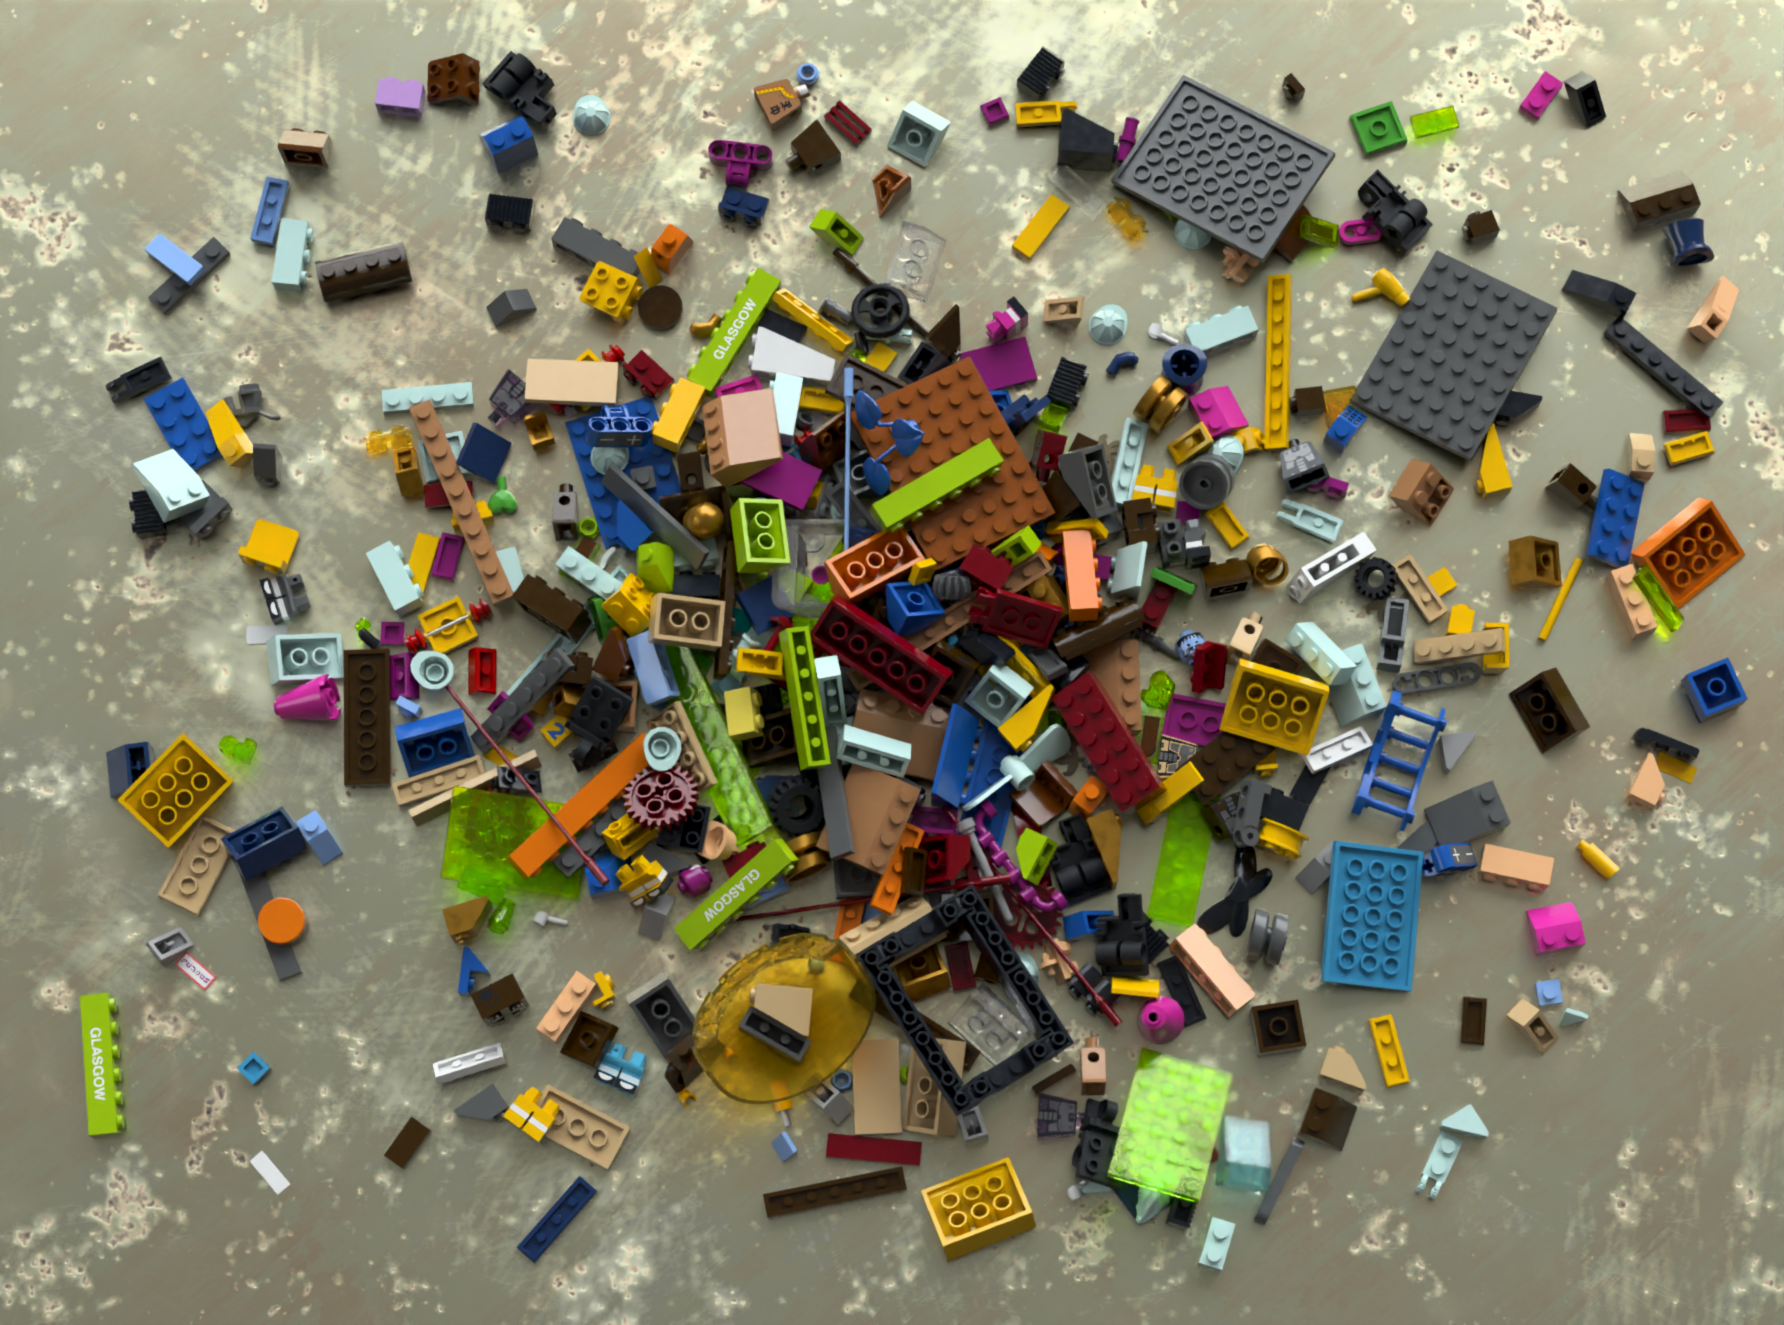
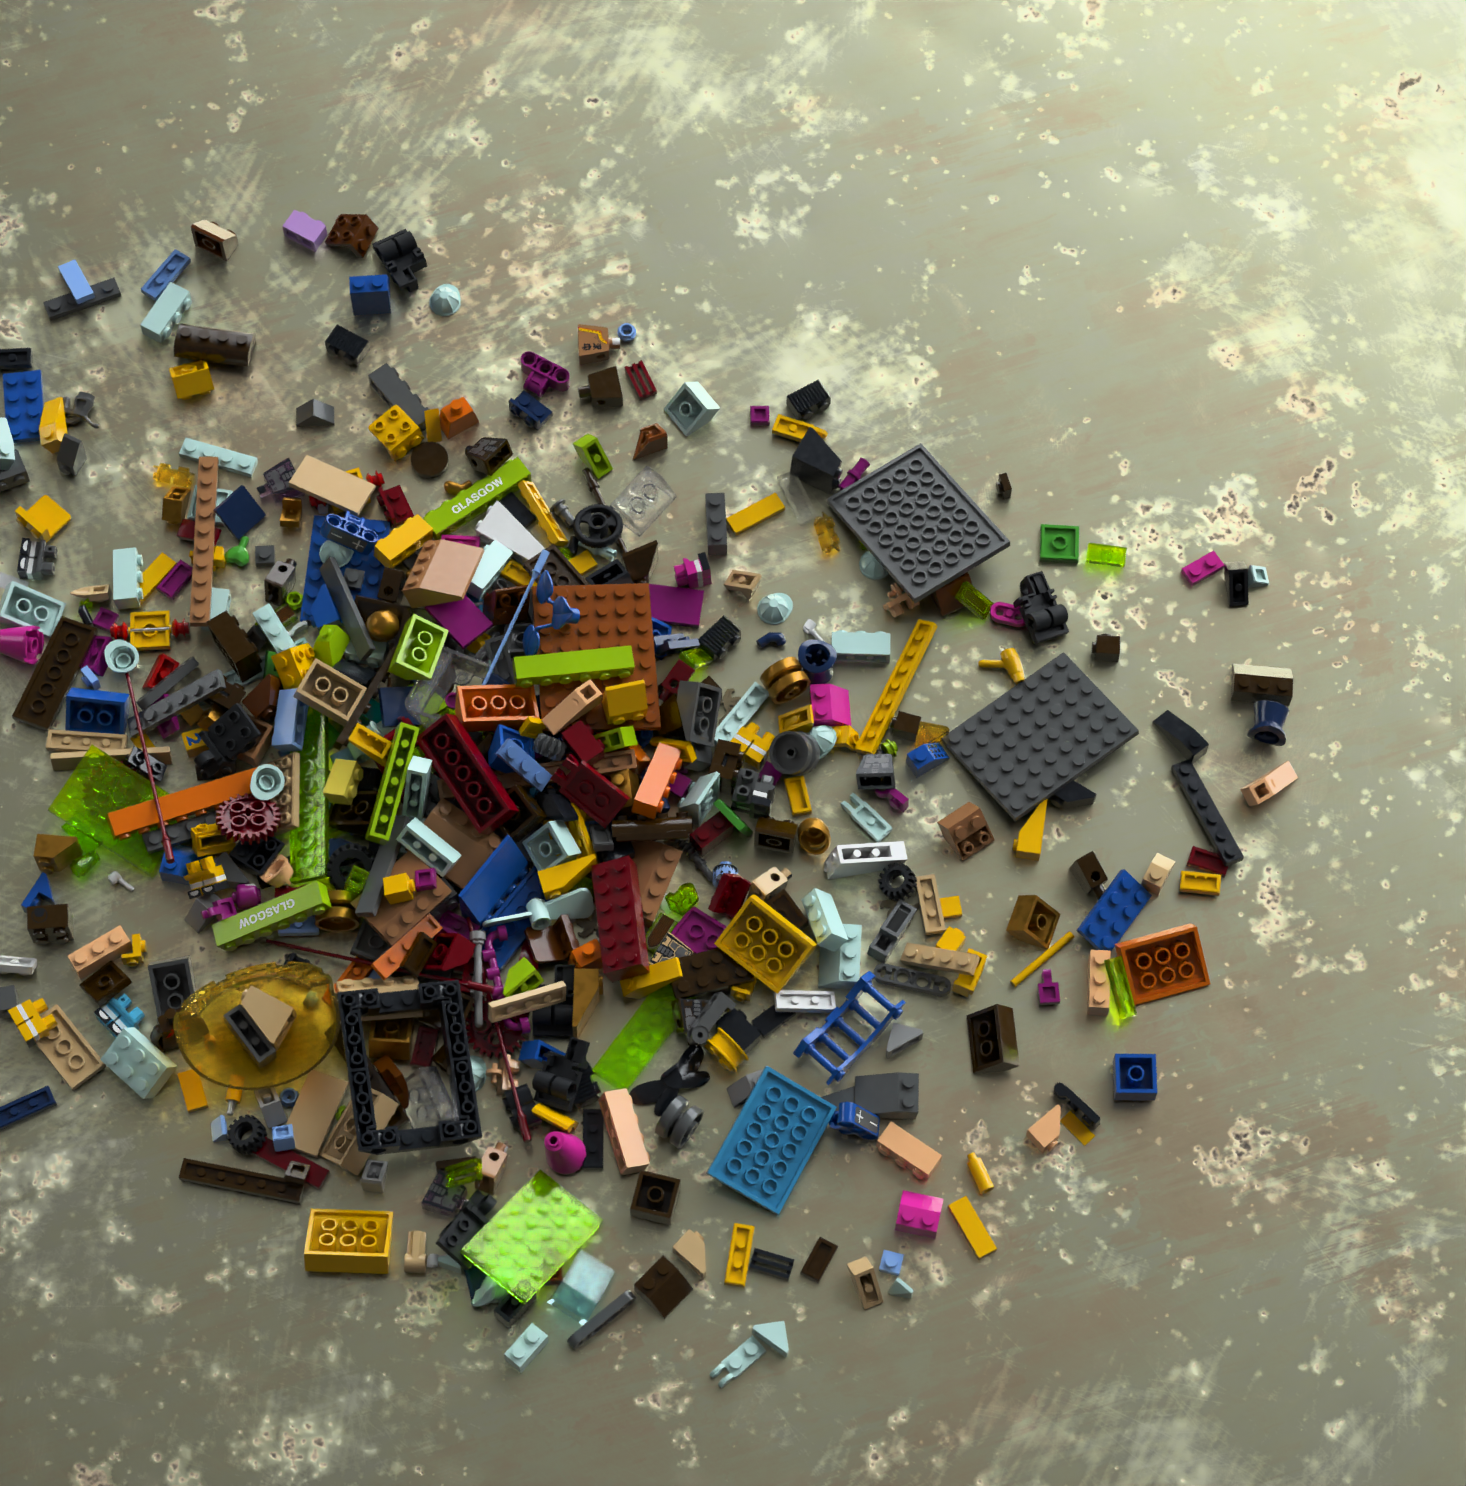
camera: 20 degrees right, 10 degrees down
none -> tan plate [70,584,111,603]
none -> light aqua brick [100,1027,178,1099]
none -> dark grey beam [136,656,199,710]
none -> yellow slope [169,360,215,400]
none -> yellow tile [178,1068,208,1113]
none -> magenta plate [201,897,237,921]
none -> black tyre [227,1115,267,1155]
none -> dark grey plate [247,625,268,651]
none -> dark grey plate [255,545,275,567]
none -> light blue slope [272,1124,295,1152]
none -> dark brown plate [284,1161,311,1185]
none -> clear neon green leg [343,865,370,895]
none -> reddish brown slope [373,1054,409,1110]
none -> yellow brick [383,873,416,905]
none -> tan piece [404,1230,427,1273]
none -> magenta tile [415,868,437,892]
none -> clear neon green tile [446,1158,482,1188]
none -> dark brown torso [465,437,513,476]
none -> tan plate [488,981,566,1023]
none -> medium blue plate [496,738,552,792]
none -> light nougat slope [541,680,602,736]
none -> yellow slope [602,680,648,725]
none -> dark grey brick [705,493,727,555]
none -> black tile [749,1248,794,1281]
none -> lime plate [881,739,898,757]
none -> yellow tile [948,1196,997,1260]
none -> magenta plate [1038,969,1060,1005]
none -> light aqua slope [1248,565,1269,588]

